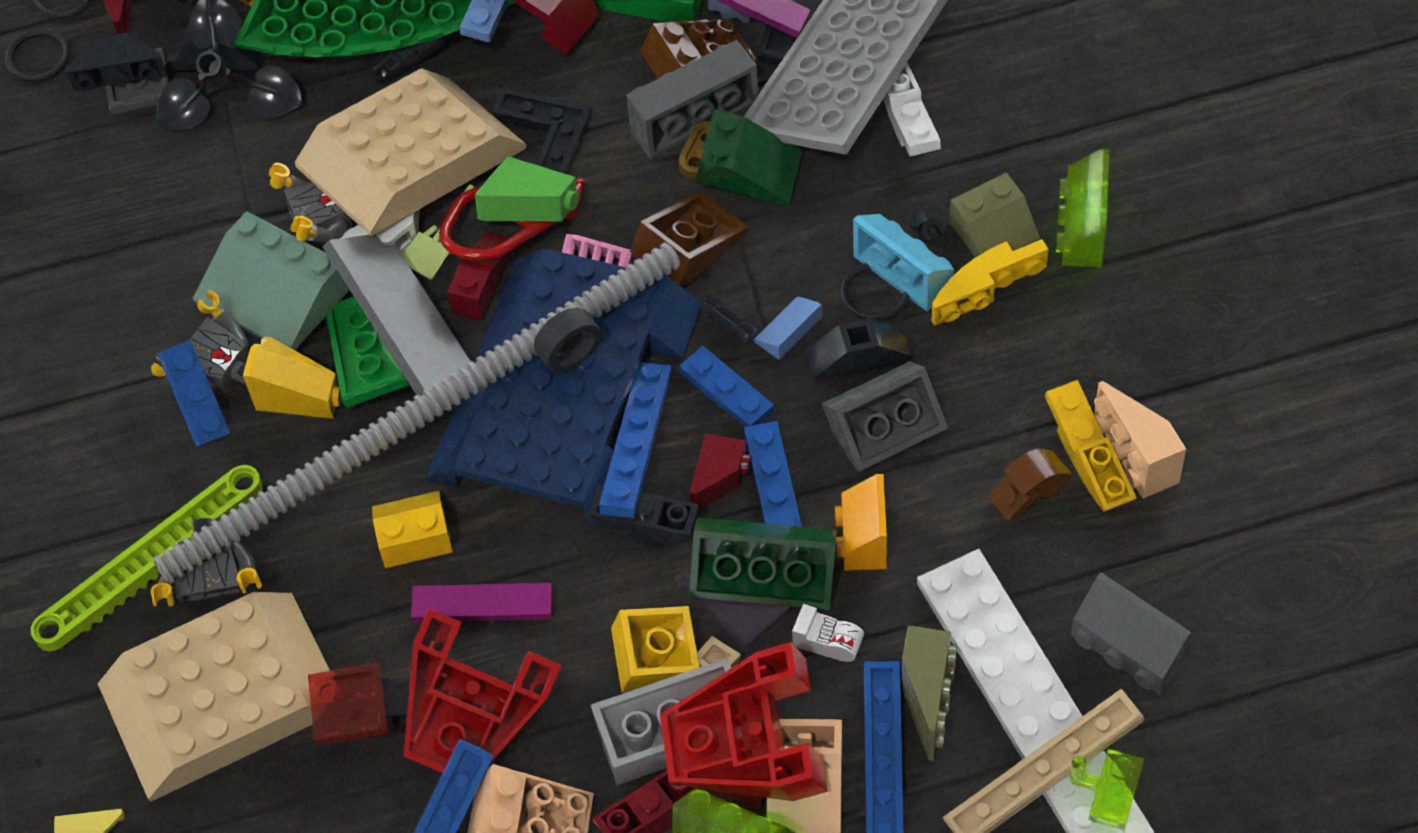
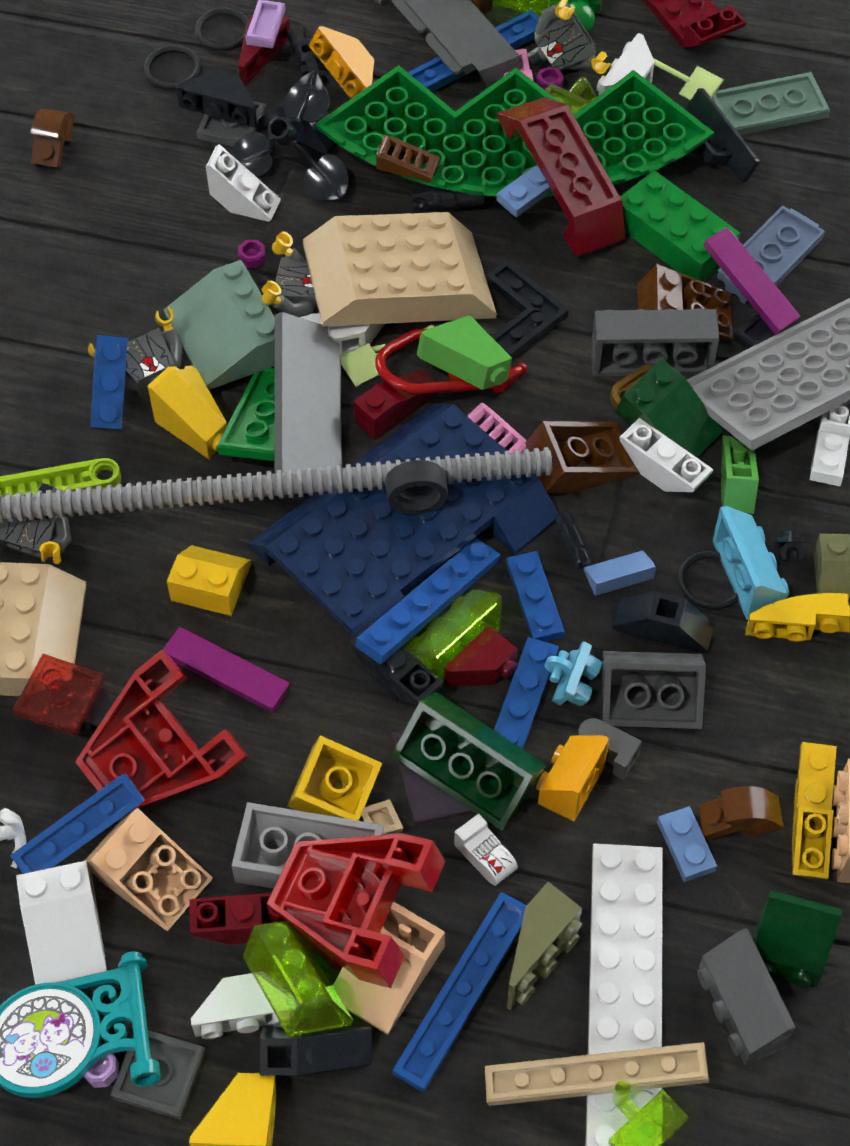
camera: 25 degrees right, 0 degrees up
none -> white slope [206,144,281,221]
none -> magenta tile [238,240,266,268]
none -> reddish brown slope [376,135,440,182]
none -> clear neon green slope [405,589,502,681]
none -> medium azure hips [545,641,603,706]
none -> dark grey leg [578,718,642,780]
none -> white slope [620,418,713,492]
none -> medium blue plate [657,806,717,882]
none -> bright green slope [721,436,759,514]
none -> dark green slope [753,890,843,988]

